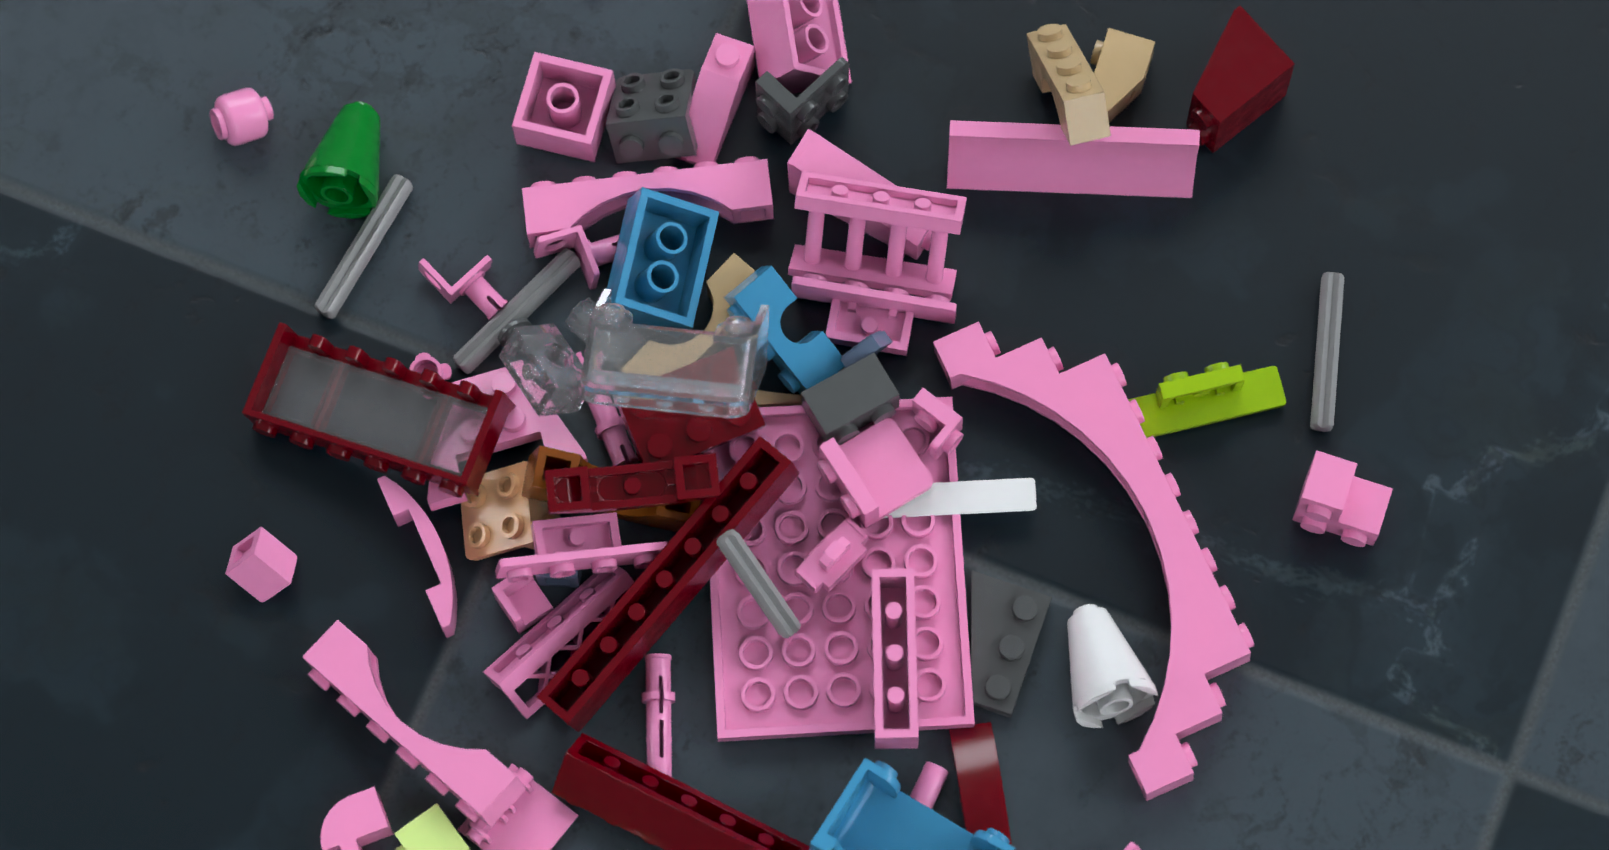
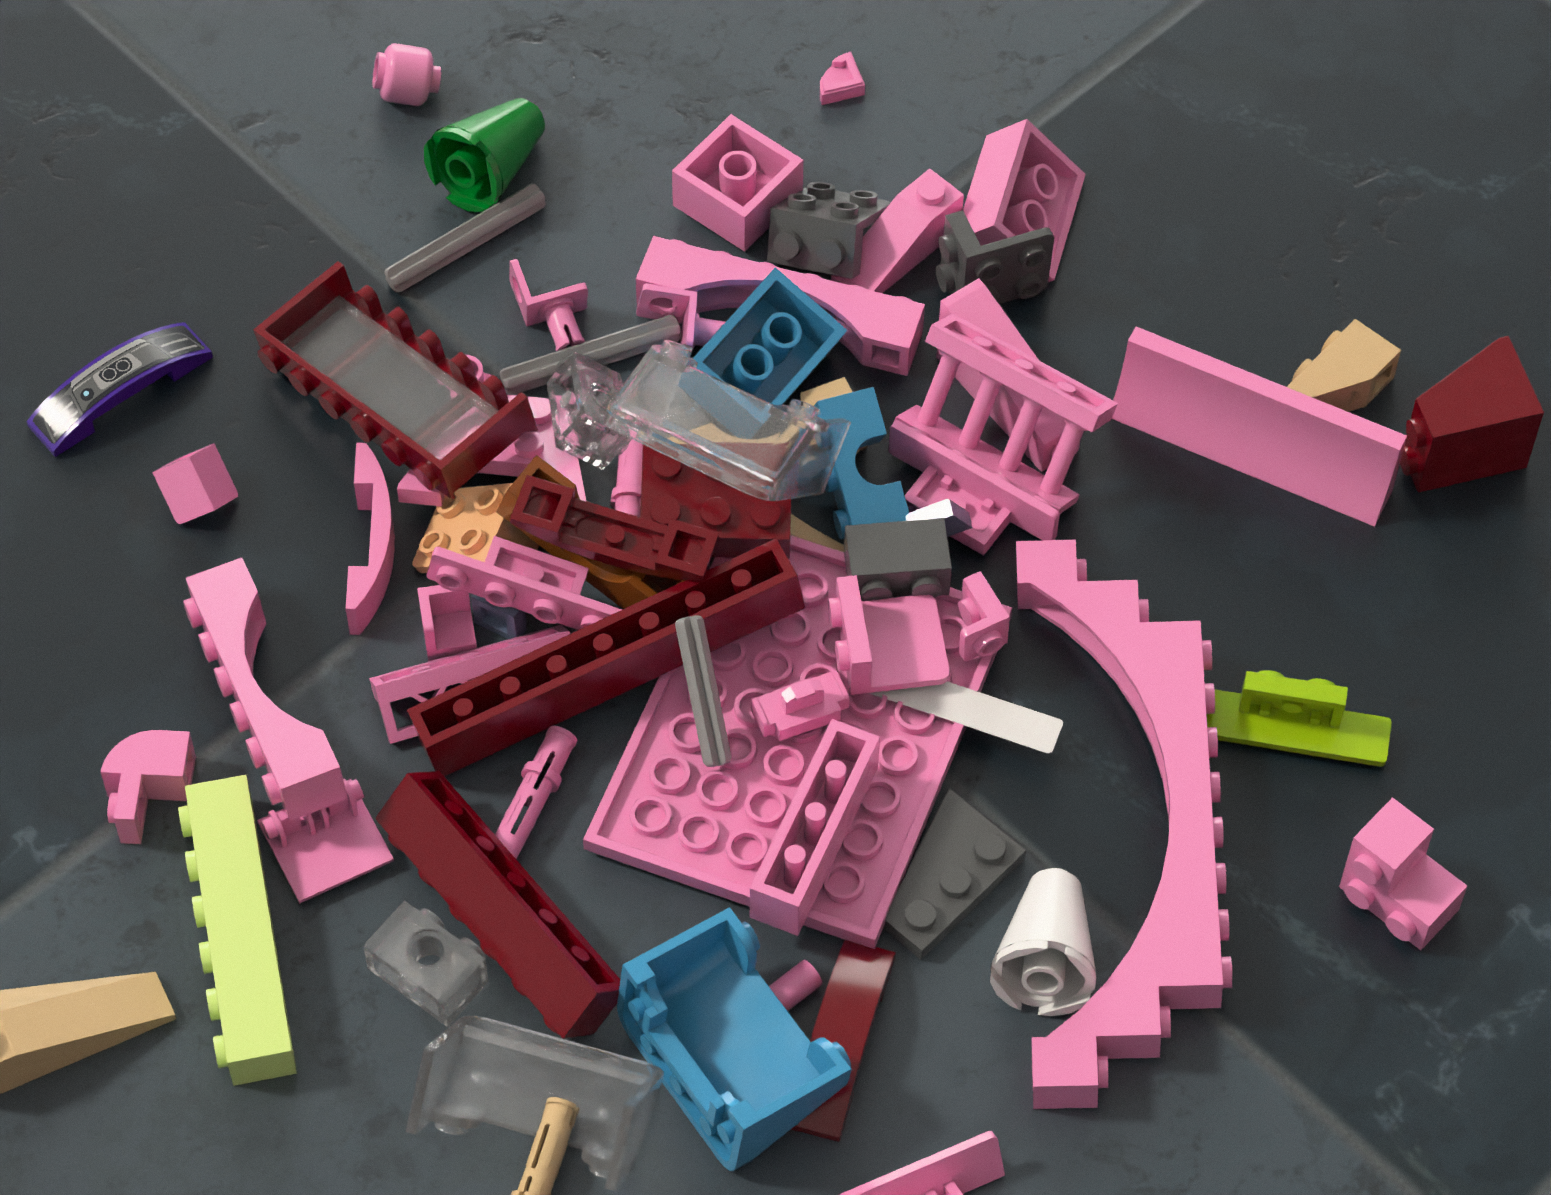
camera: 20 degrees right, 15 degrees down
tan arch [1026,24,1111,146] -> none
light grey axle [1310,272,1344,432] -> none
none -> slope [27,322,213,457]

